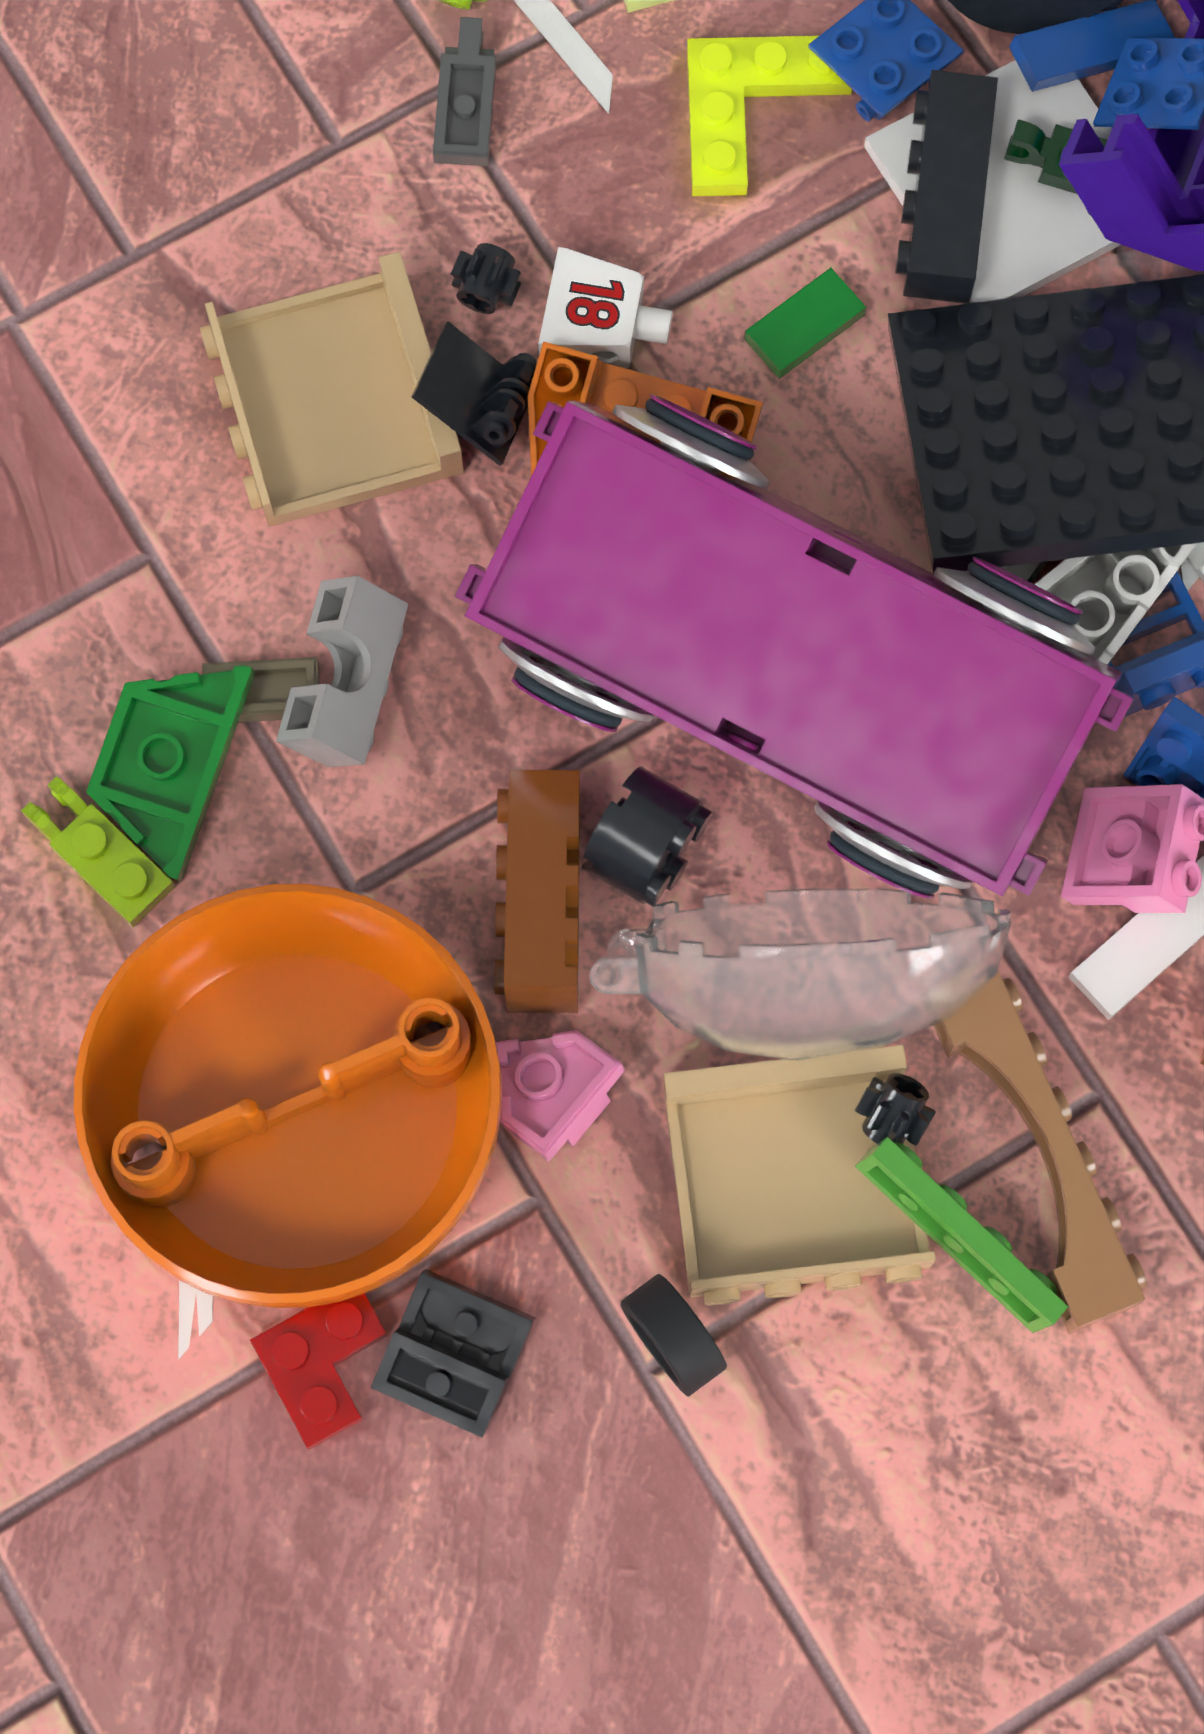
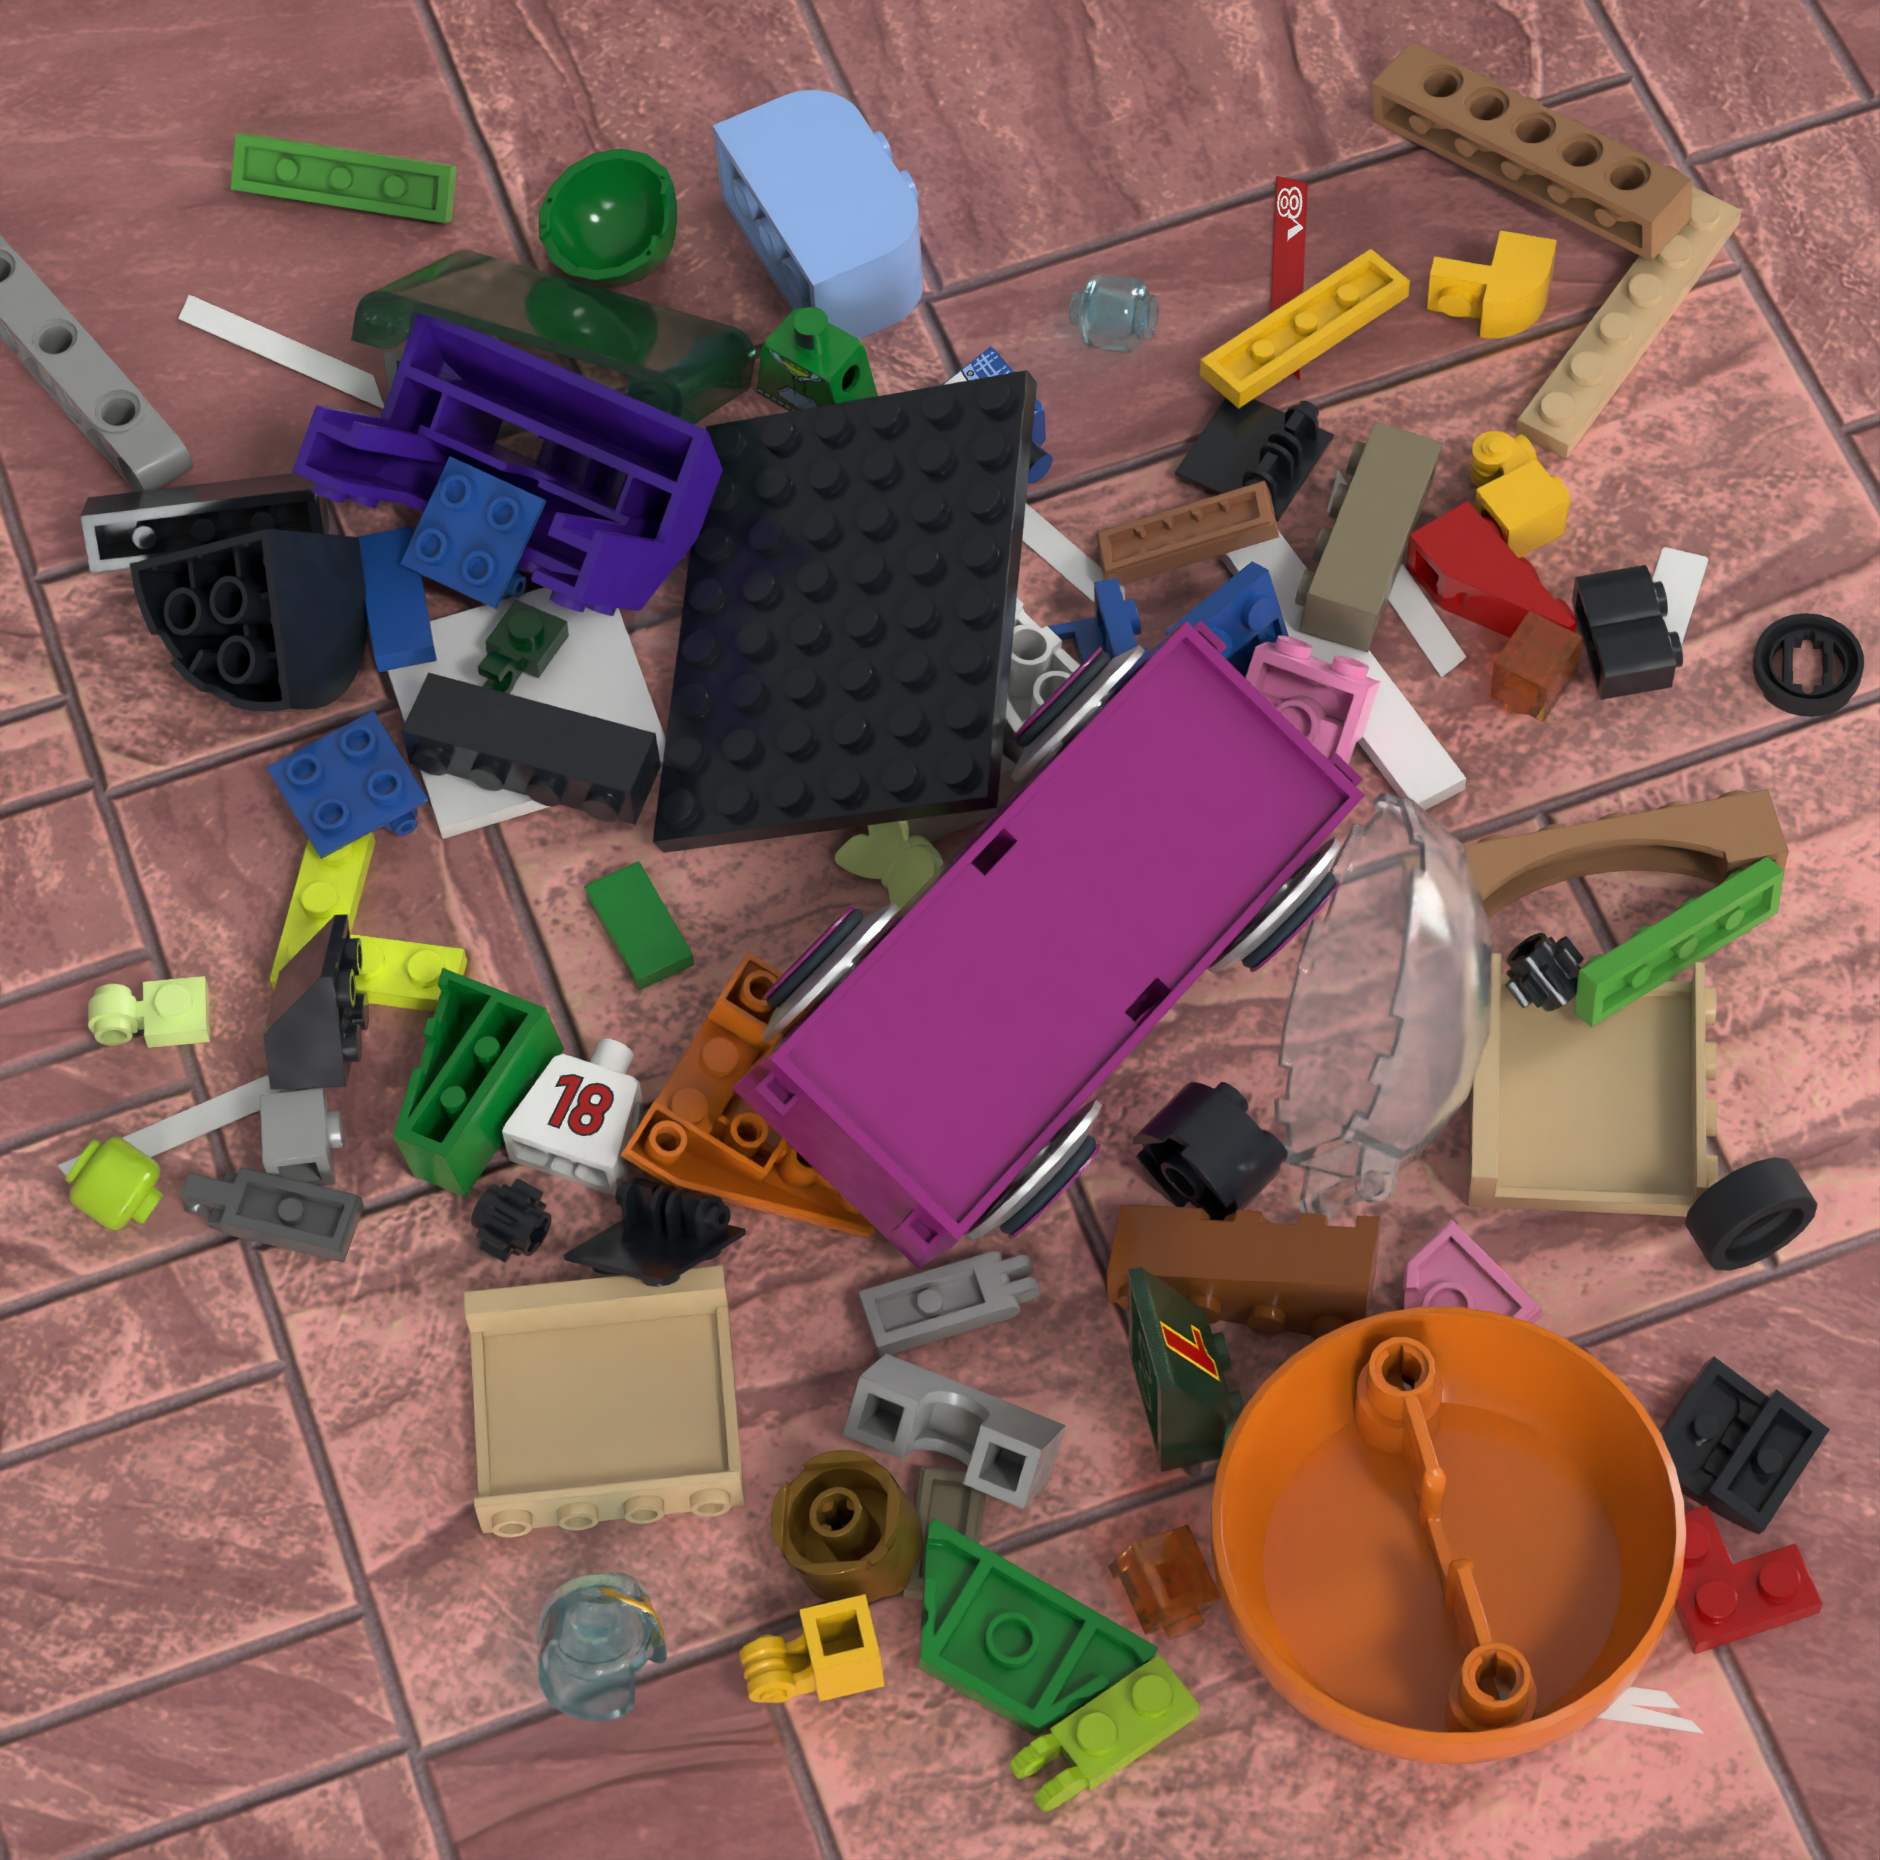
camera: 75 degrees left, 15 degrees down
none -> light grey brick [260,1088,345,1186]
none -> black slope [263,914,369,1089]
none -> green wedge [393,968,564,1198]
none -> clear light blue helmet [537,1573,667,1722]
none -> yellow brick [739,1594,885,1703]
none -> pearl gold brick [771,1450,922,1603]
none -> yellowish green animal [835,820,943,915]
none -> light grey hinge [858,1251,1041,1358]
none -> clear orange brick [1108,1524,1221,1640]
none -> slope [1128,1267,1245,1472]

